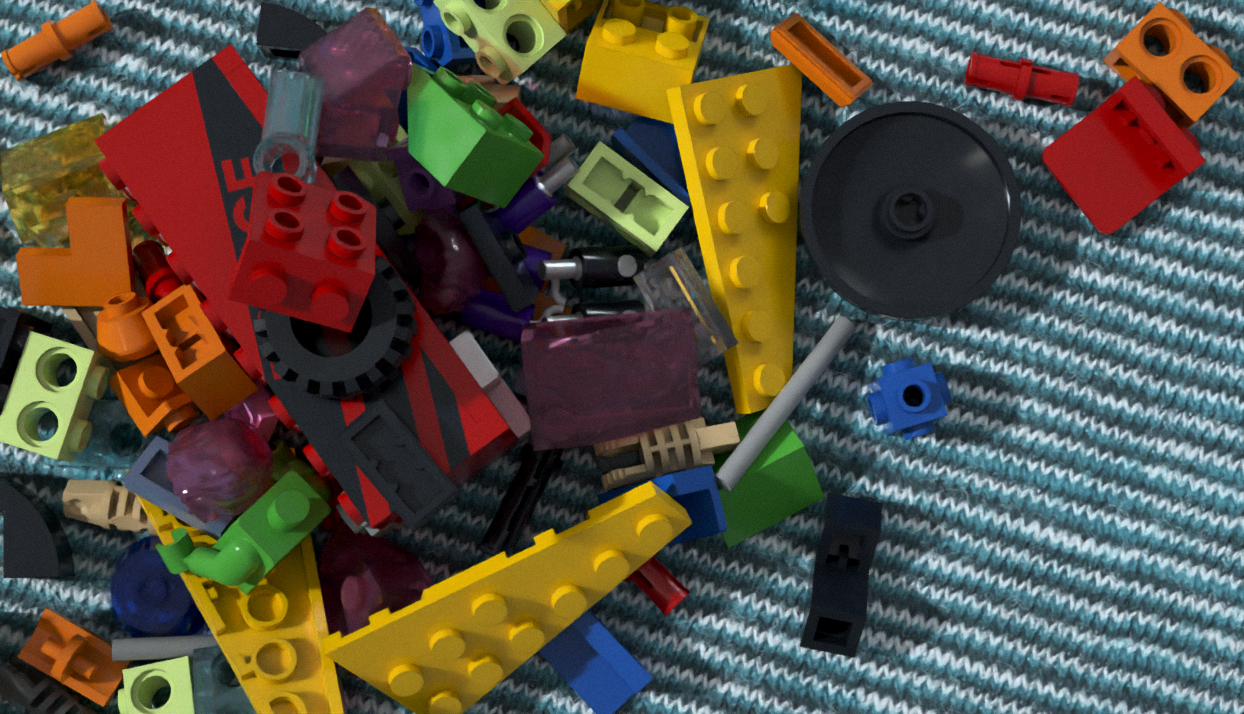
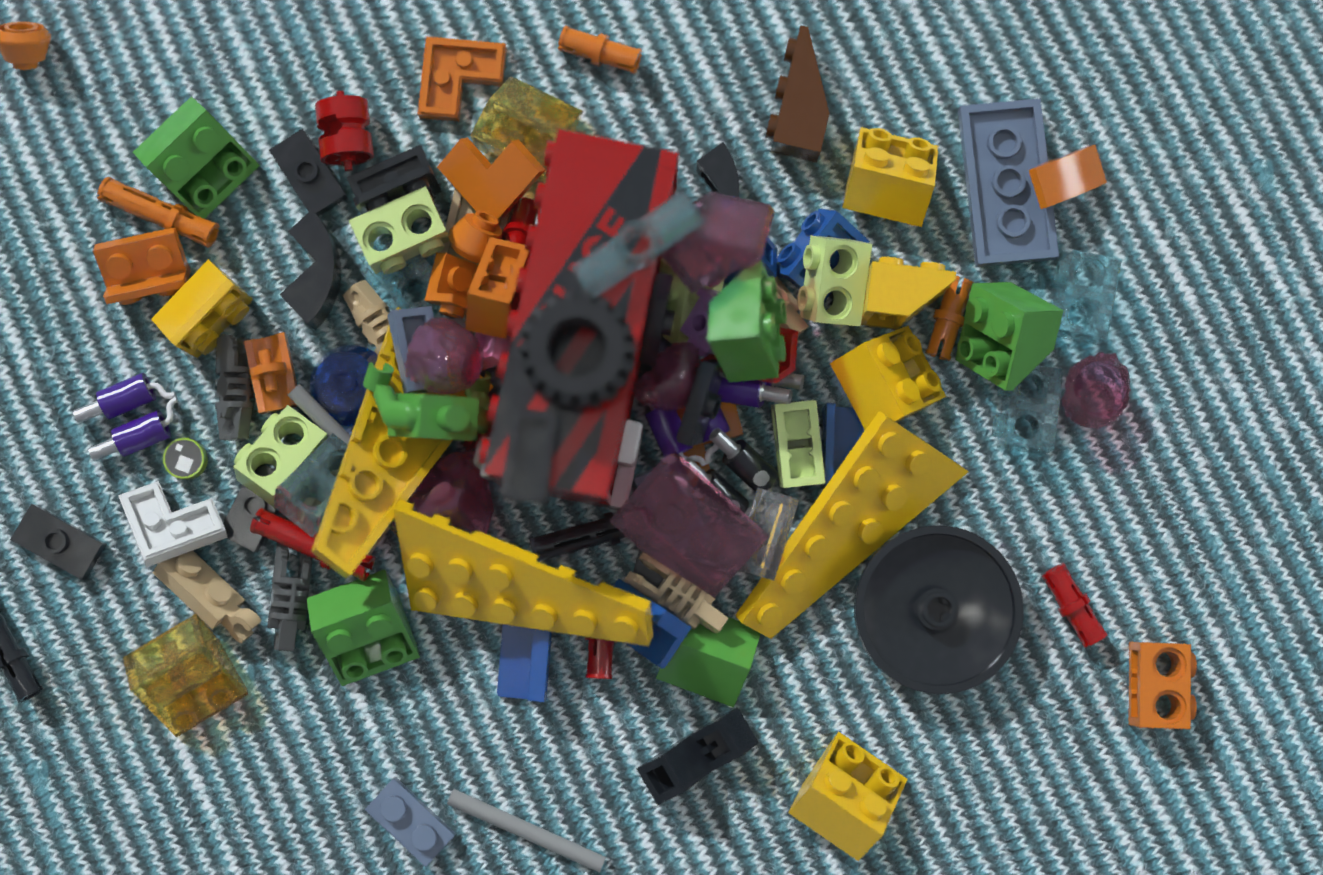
camera: 45 degrees right, 0 degrees up
red bracket [228,171,376,333] -> none
light grey bar [715,316,856,492] -> none
orange tile [770,13,874,107] -> none
blue brick [867,357,951,441] -> none
red bracket [1041,75,1206,235] -> none
none -> yellow slope [788,732,907,861]

